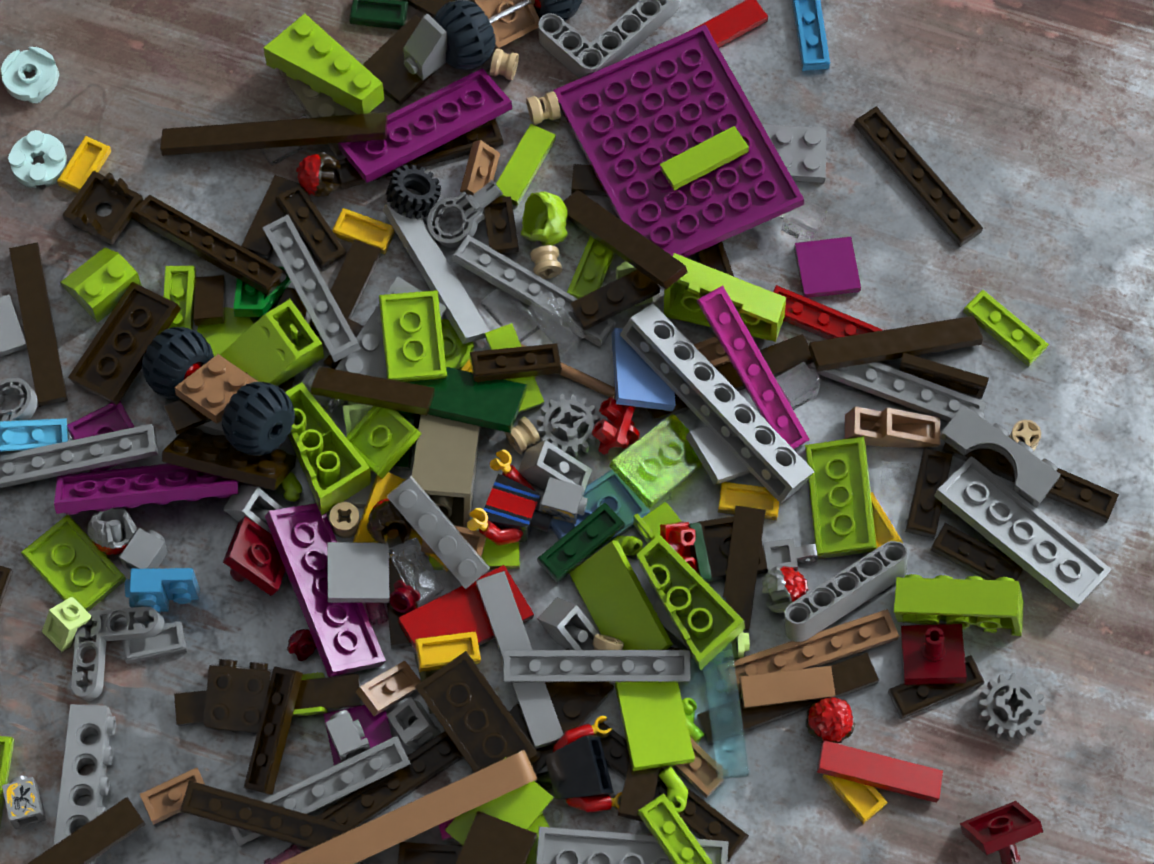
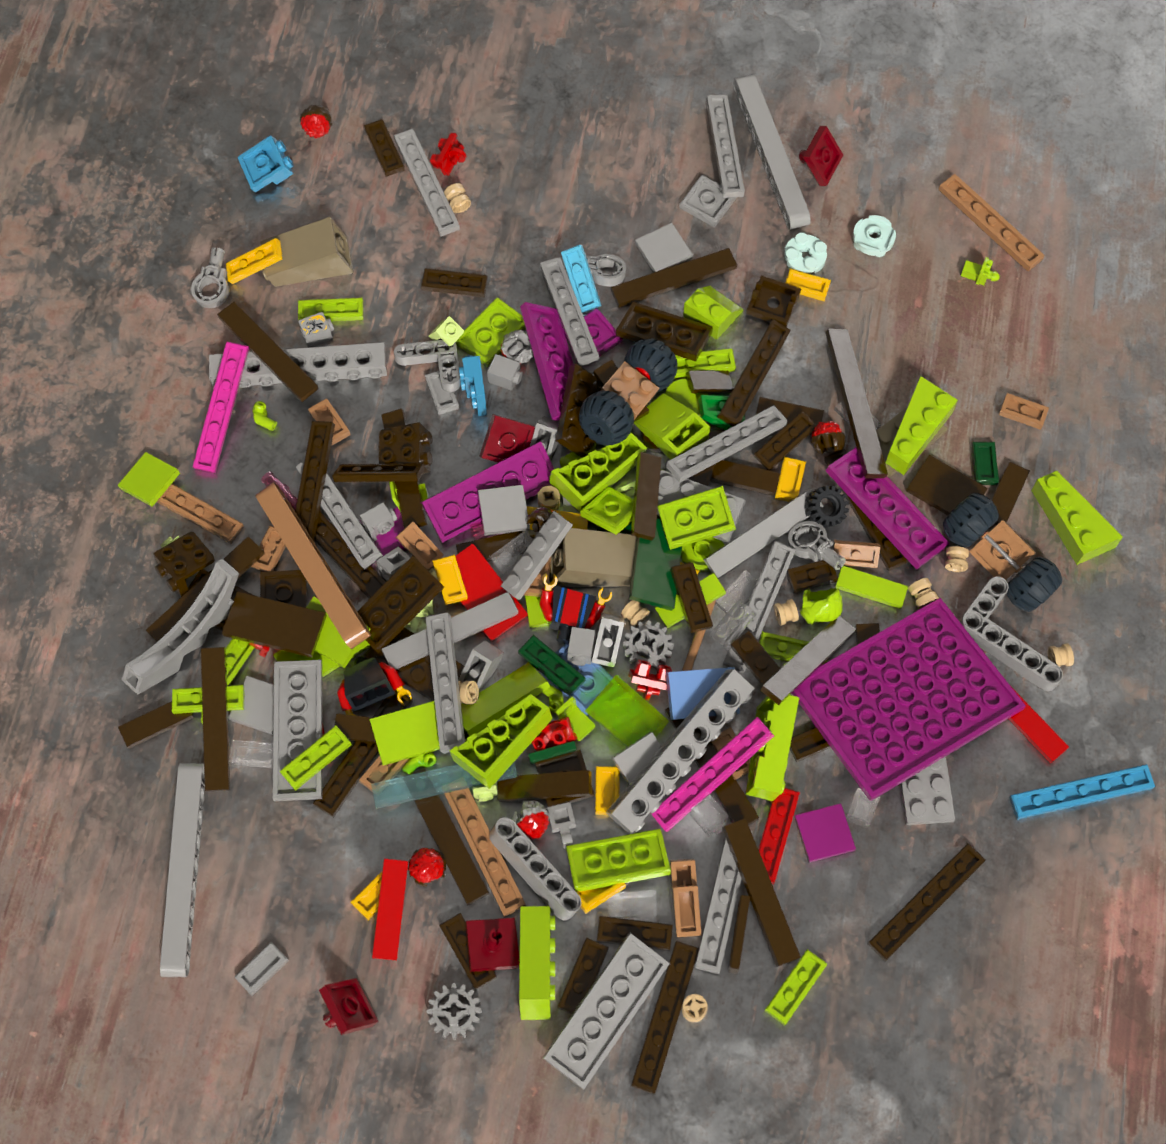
camera: 85 degrees right, 0 degrees up
dark red plate [287,629,317,661] -> none
dark red plate [389,580,421,613] -> none
light grey slope [403,14,448,80] -> none
lime arm [659,766,688,813] -> none
lime tile [660,126,749,191] -> none
medium nougat tile [739,666,836,709] -> none
light grey arch [940,404,1061,508] -> none

